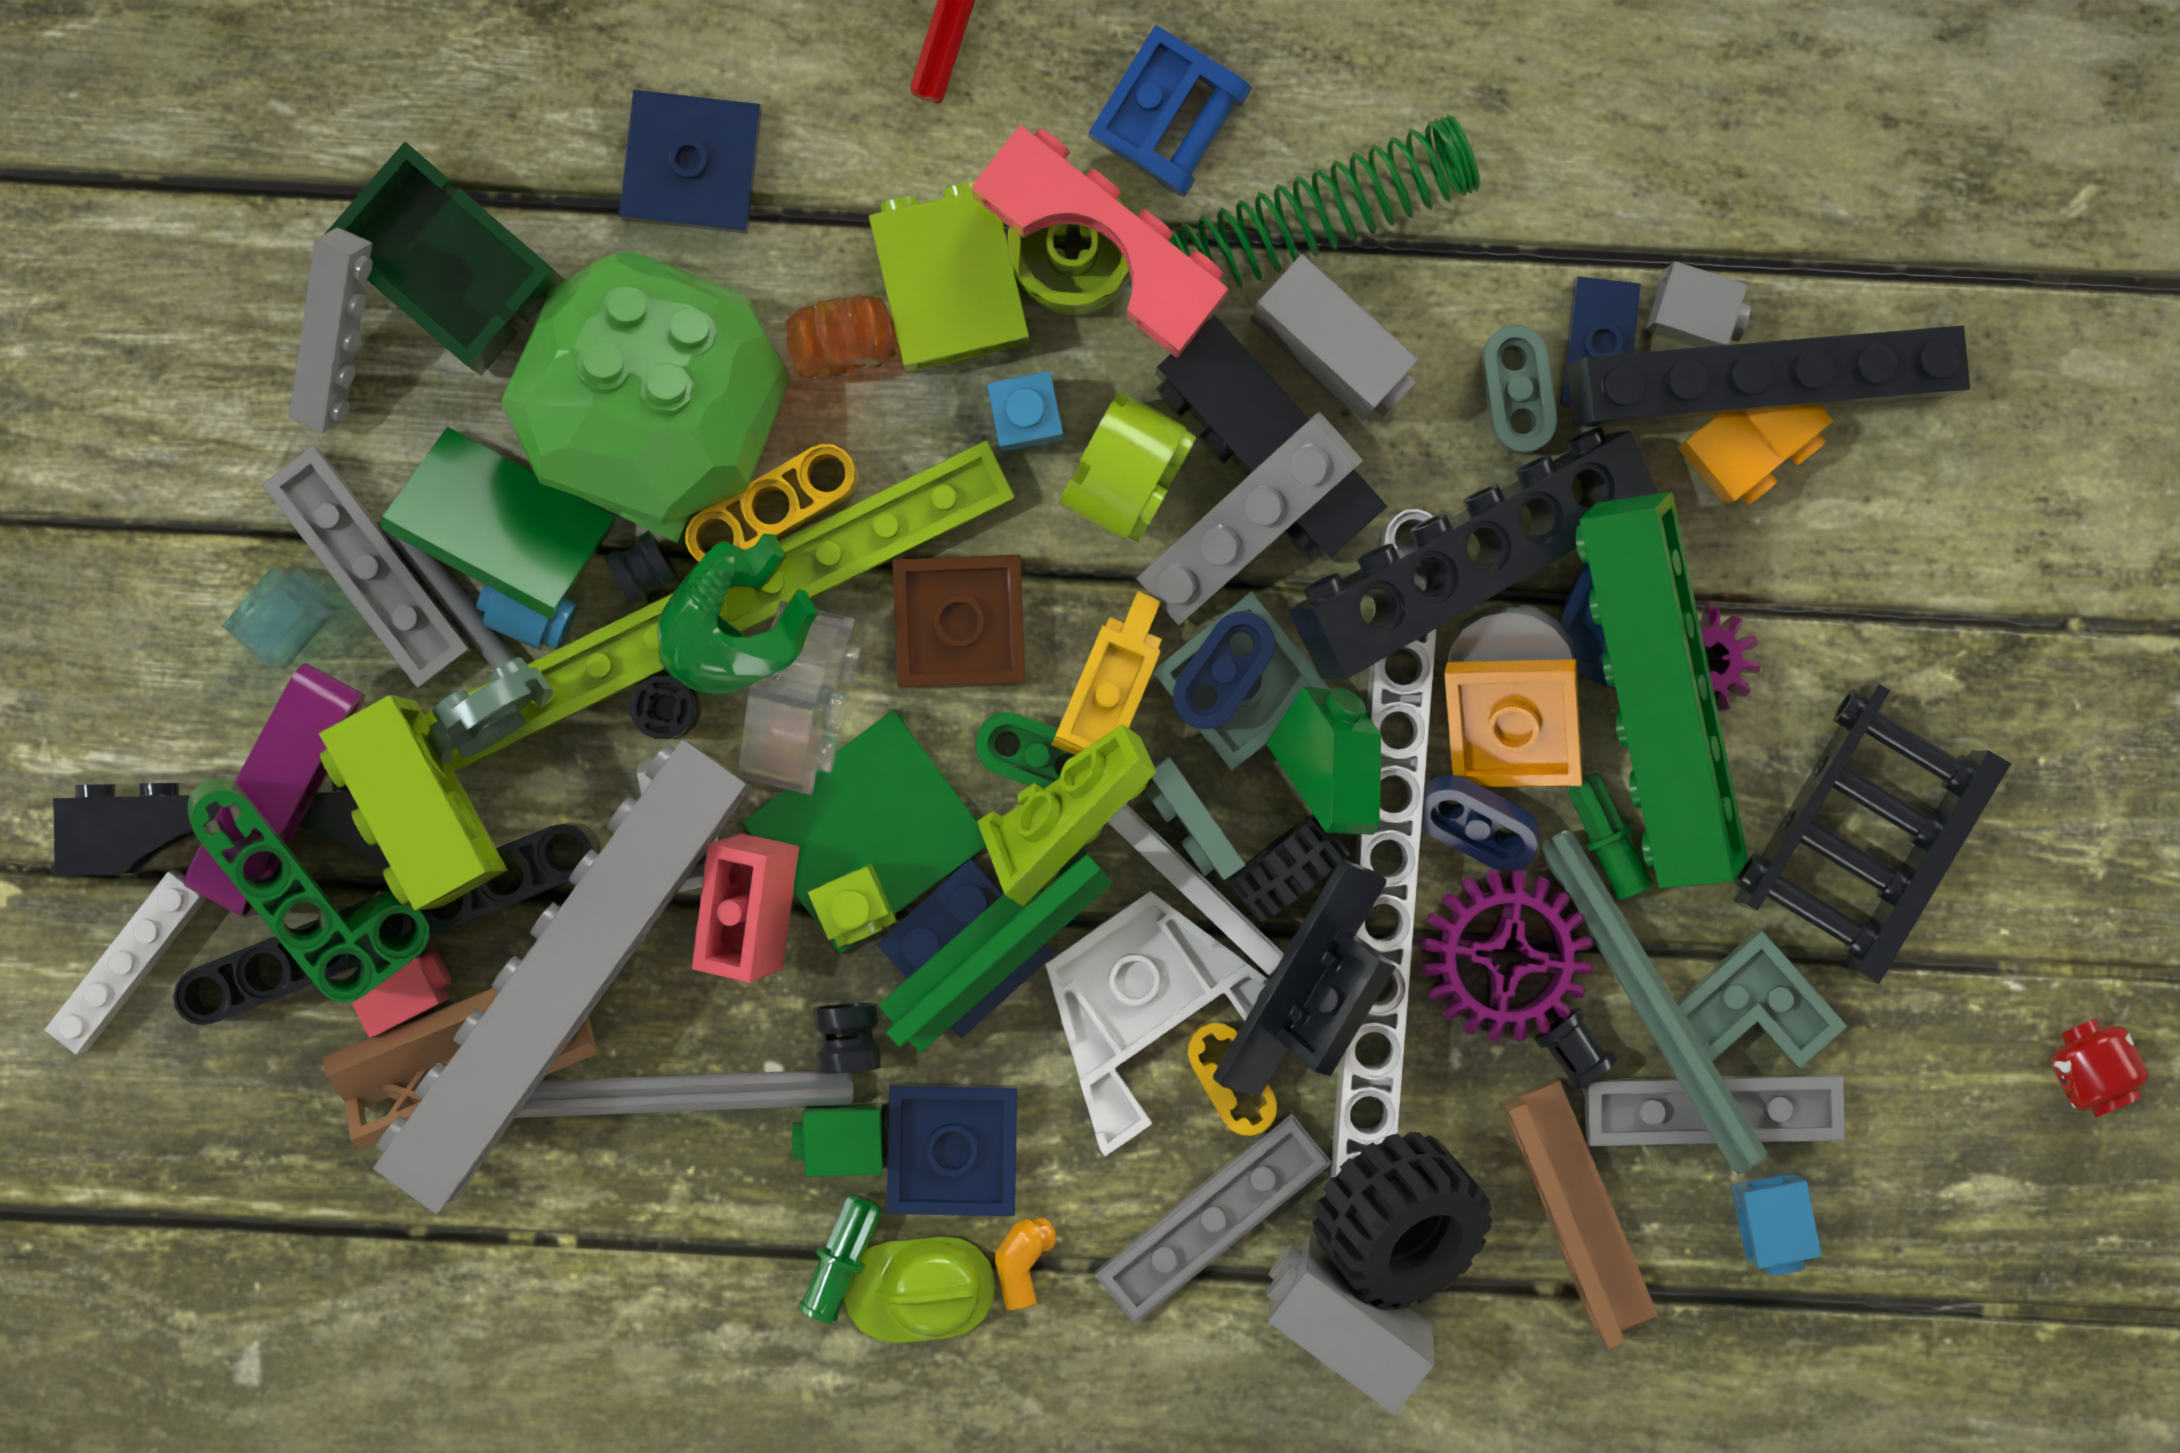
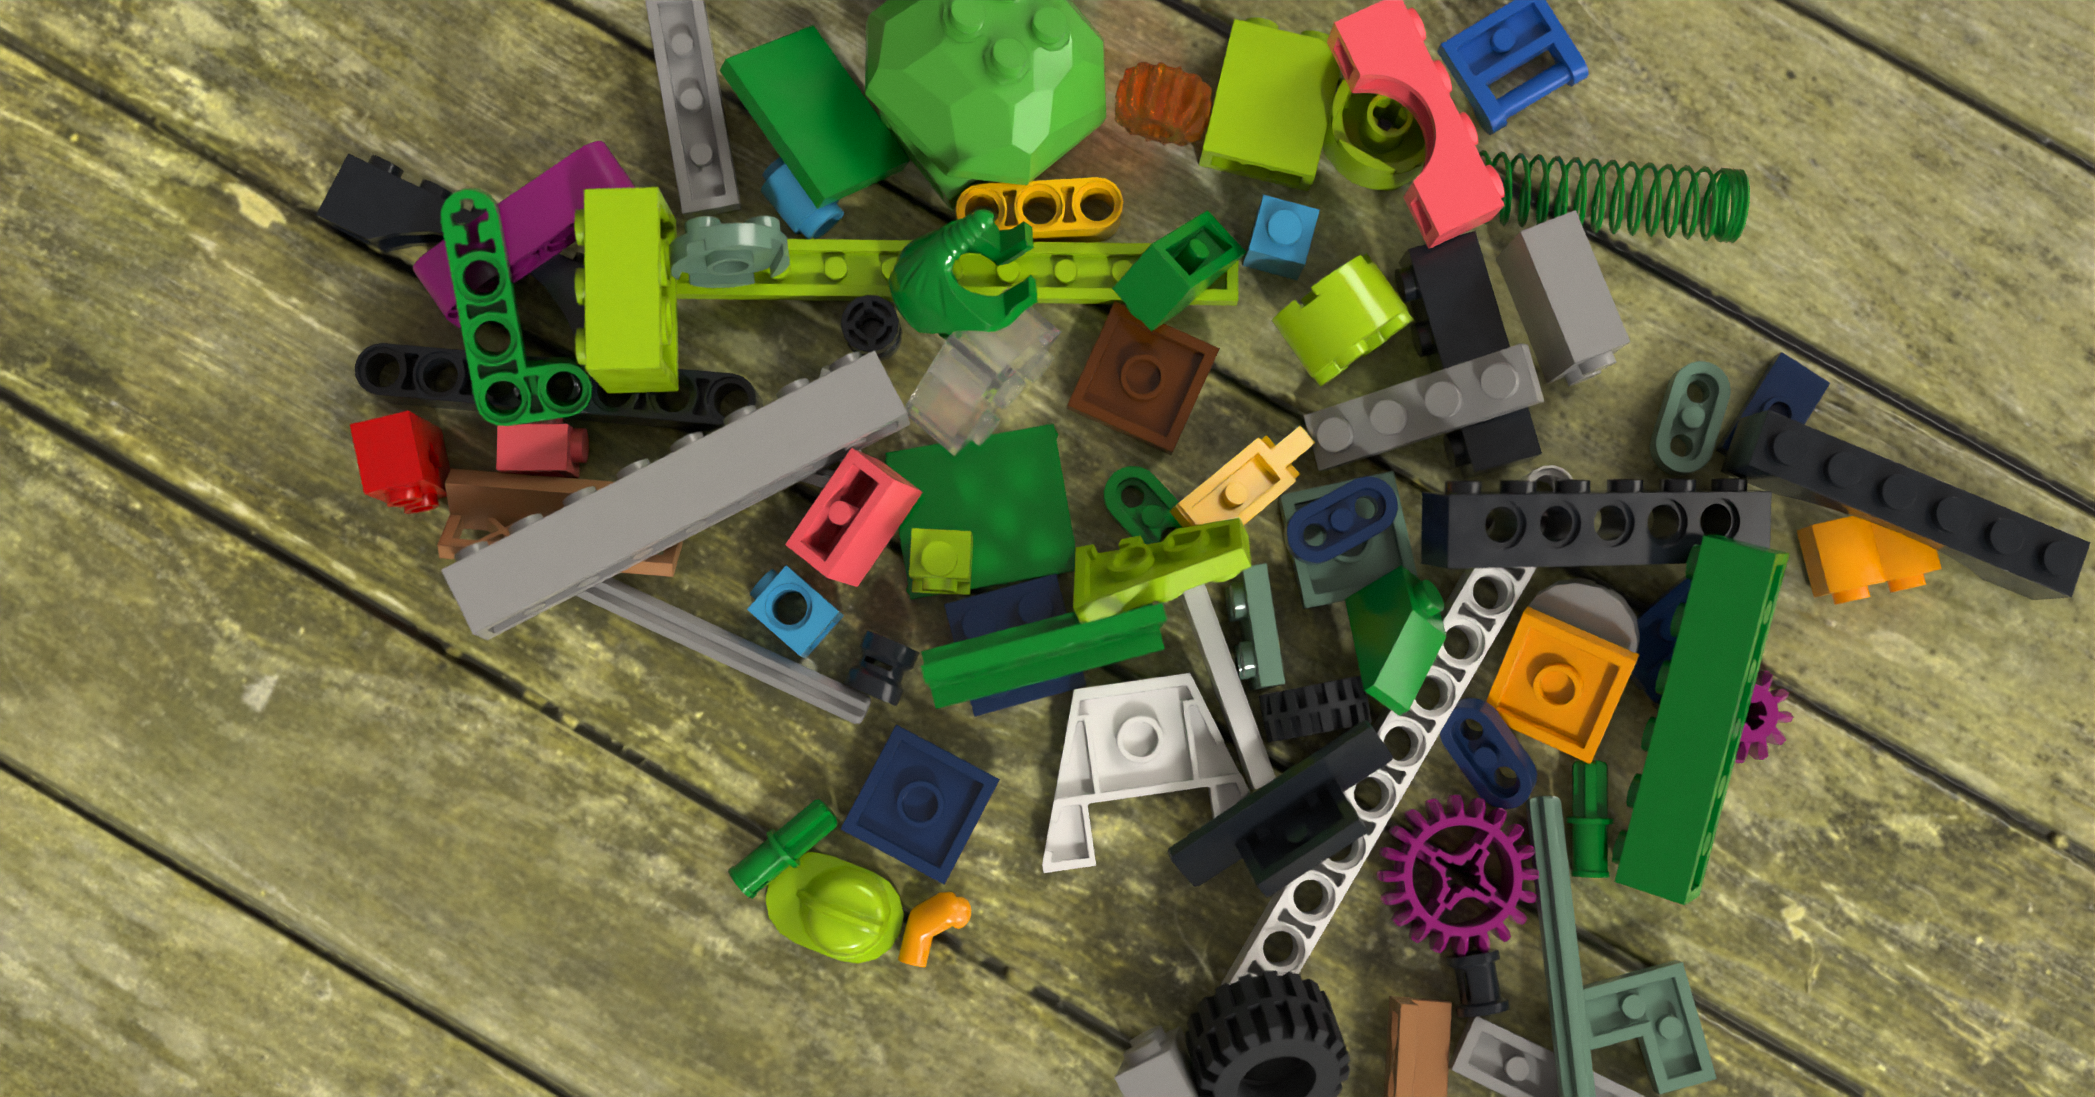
camera: 20 degrees right, 5 degrees down
white piece [45,870,207,1054] -> none
clear light blue brick [222,567,335,669] -> none
light grey bar [382,530,517,670] -> none
black wheel [605,530,682,610] -> none
green brick [792,1103,886,1177] -> none
light grey tile [1094,1112,1332,1324] -> none
yellow beam [1187,1021,1277,1136] -> none
light grey brick [1644,261,1751,347] -> none
black fence [1734,684,2011,984] -> none
none -> red brick [349,410,450,514]
none -> dark azure brick [747,565,845,659]
none -> green slope [1112,210,1246,332]

